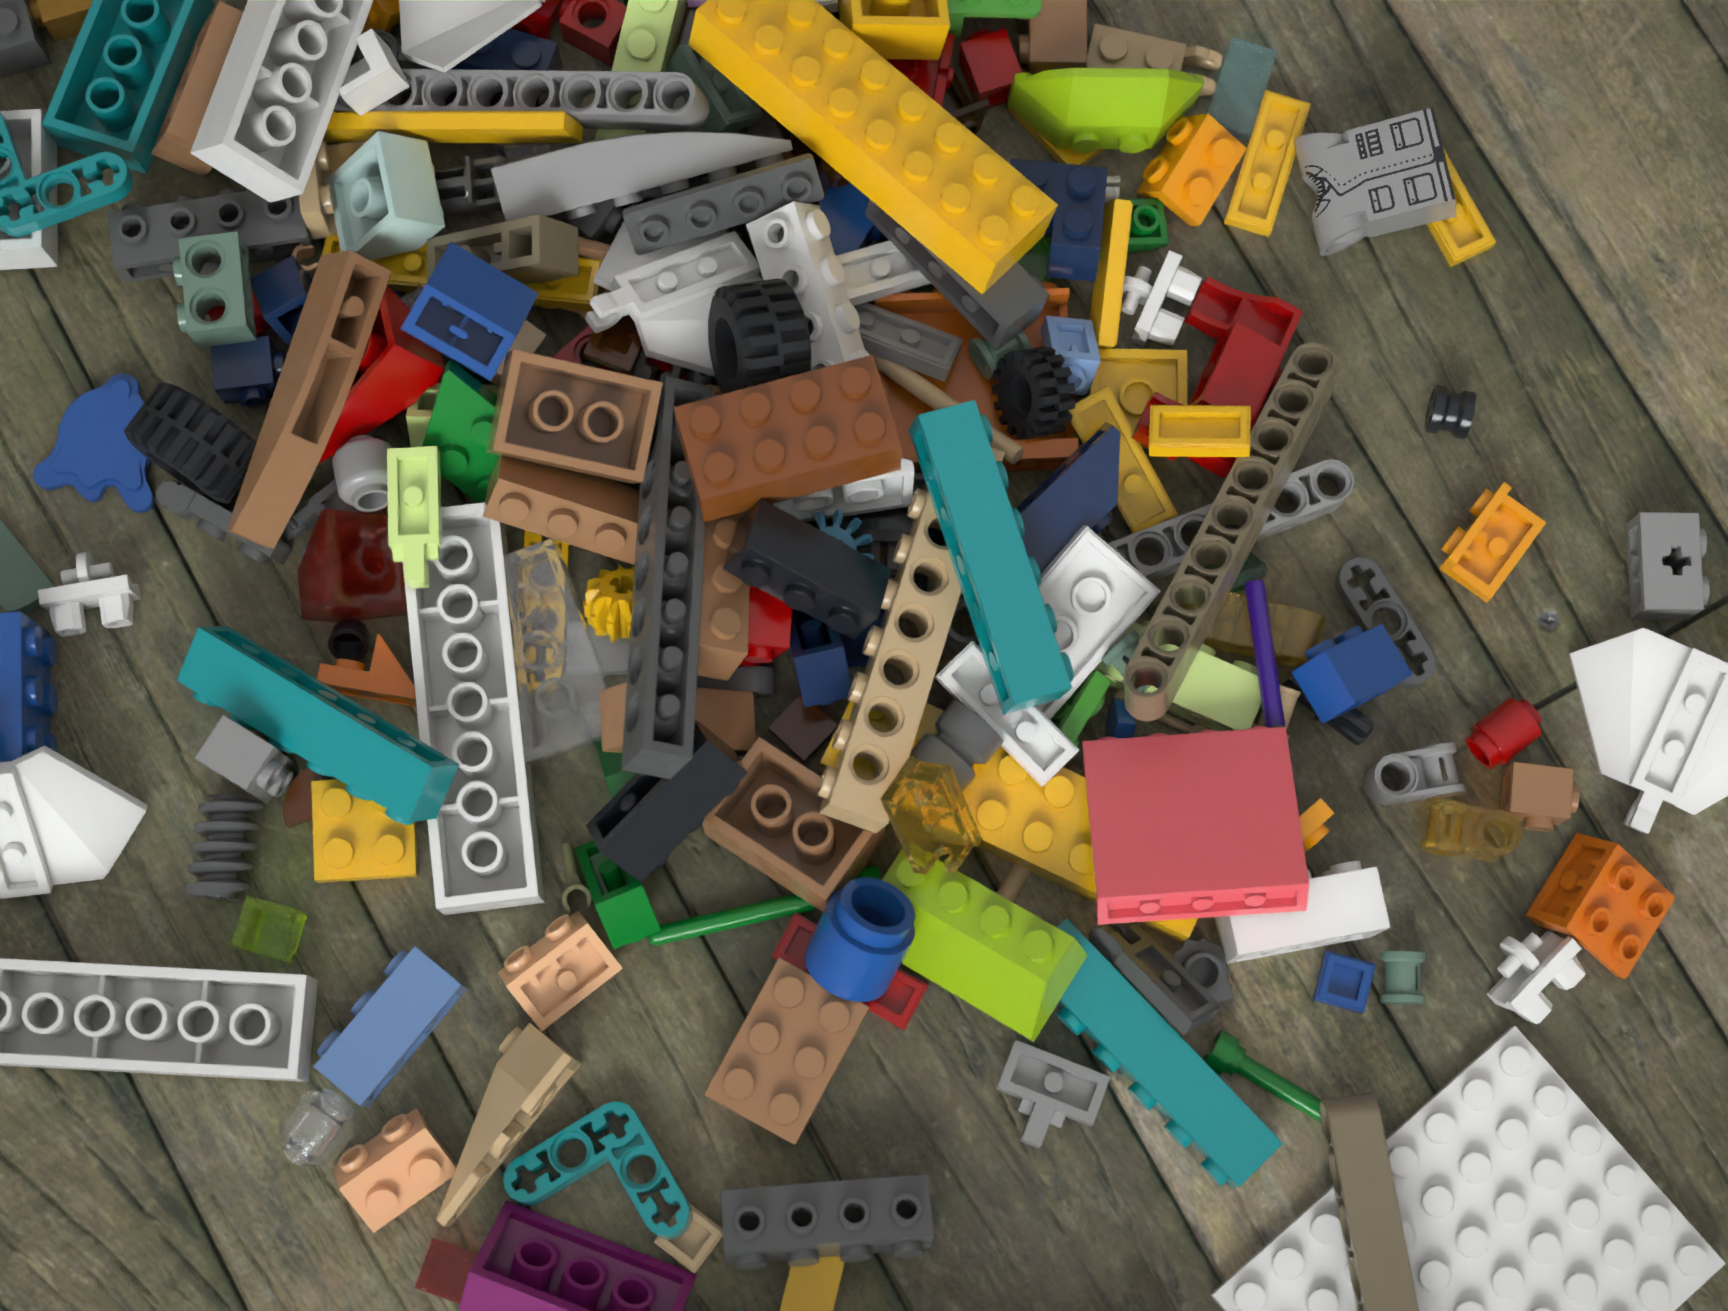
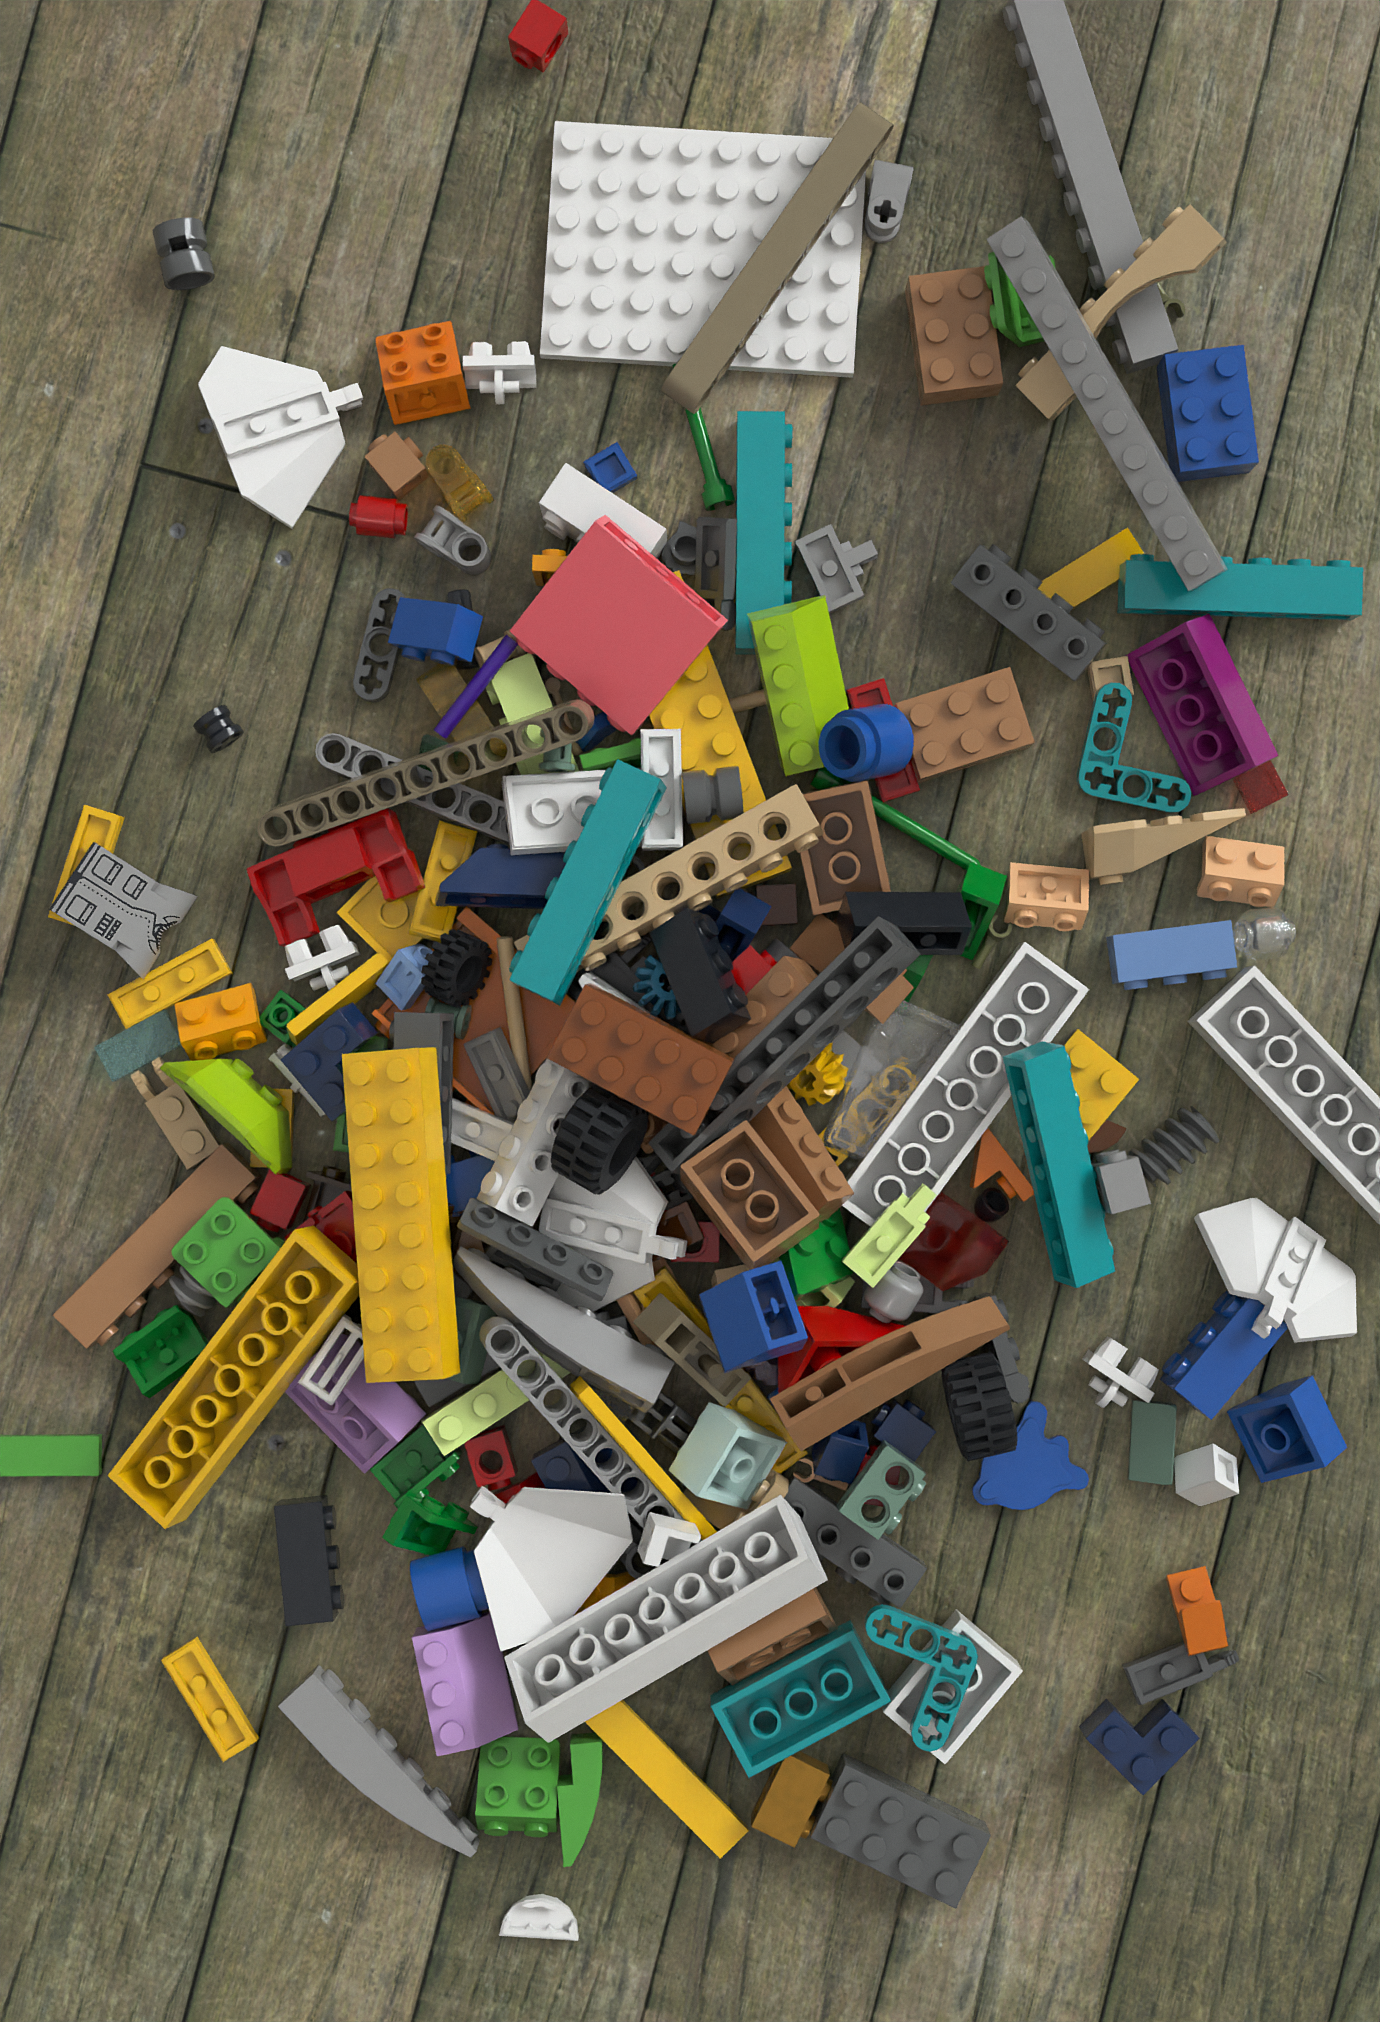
camera: 135 degrees left, 10 degrees up
clear neon green panel [232,895,307,963] -> none
clear yellow hinge [880,760,983,875] -> none
yellow tile [1149,405,1251,457] -> none
sand green bush [1380,951,1426,1005] -> none
light orange bracket [1438,482,1547,603] -> none
light grey brick [1626,512,1710,620] -> none

